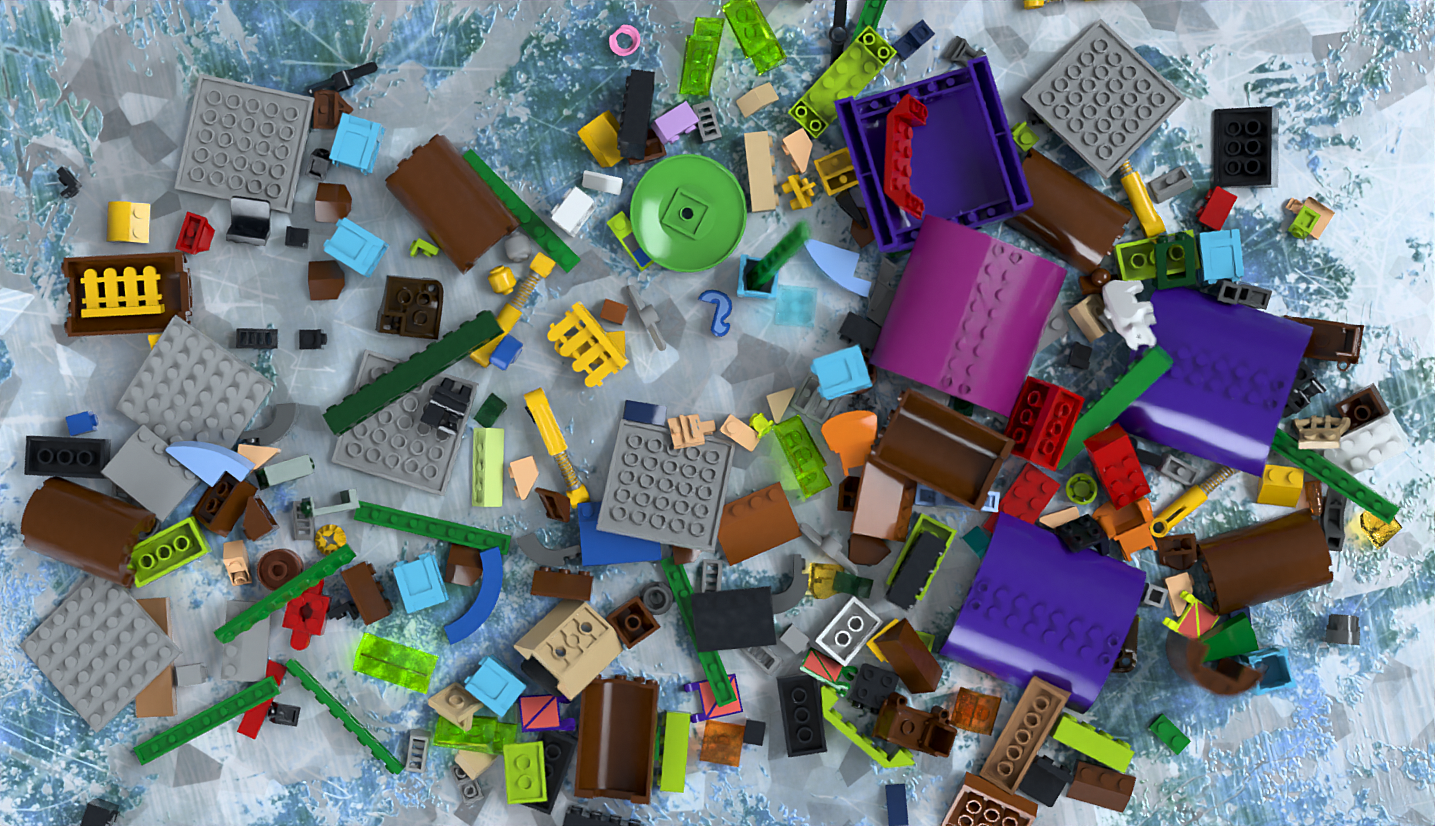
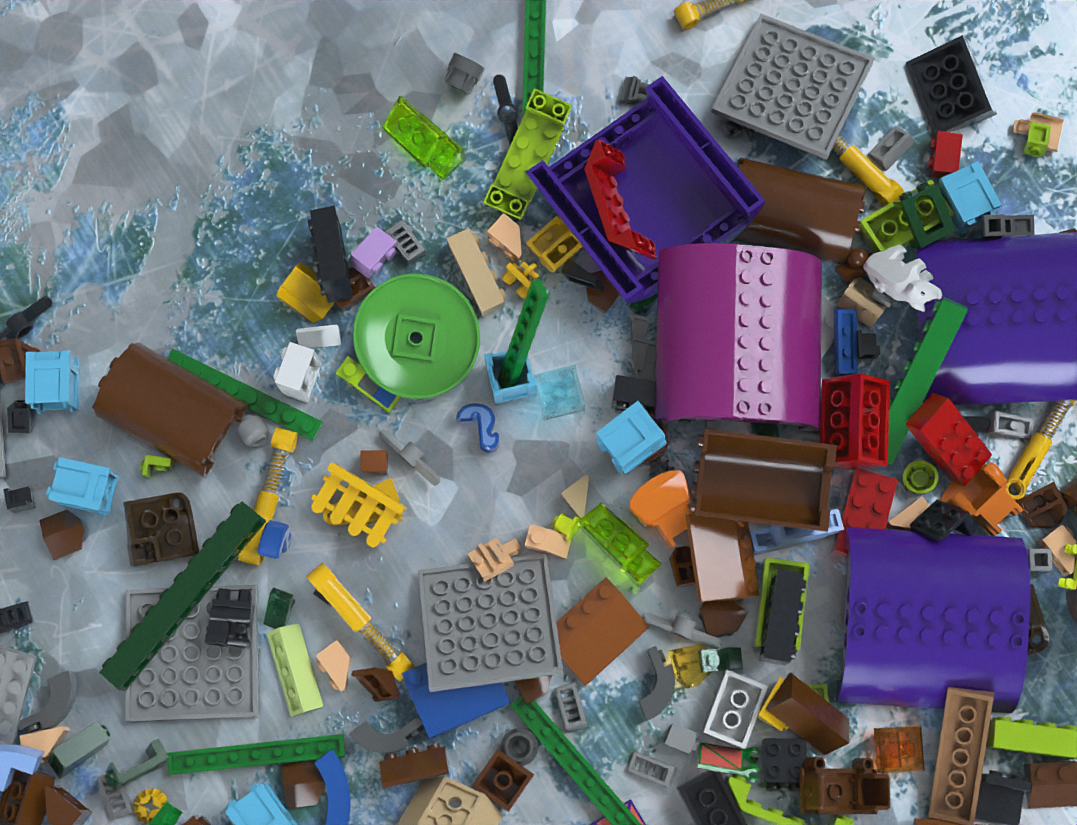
camera: 15 degrees left, 10 degrees down
black bracket [299,329,327,350] -> none
reddish brown slope [315,182,352,223] -> none
yellow head [487,265,517,295] -> none
bright pink piece [609,25,641,56] -> none
dark blue slope [623,400,667,426] -> none
clear neon green slope [679,17,725,98] -> none
black slope [691,586,777,652] -> none
tan slope [736,82,779,118] -> none
light grey slope [789,372,843,425] -> none
light blue slope [804,239,872,298] -> none
dark blue slope [892,19,935,62] -> none
teal slope [962,526,990,561] -> none
lime bracket [1010,121,1040,153] -> none
none -> blue plate [834,310,858,374]

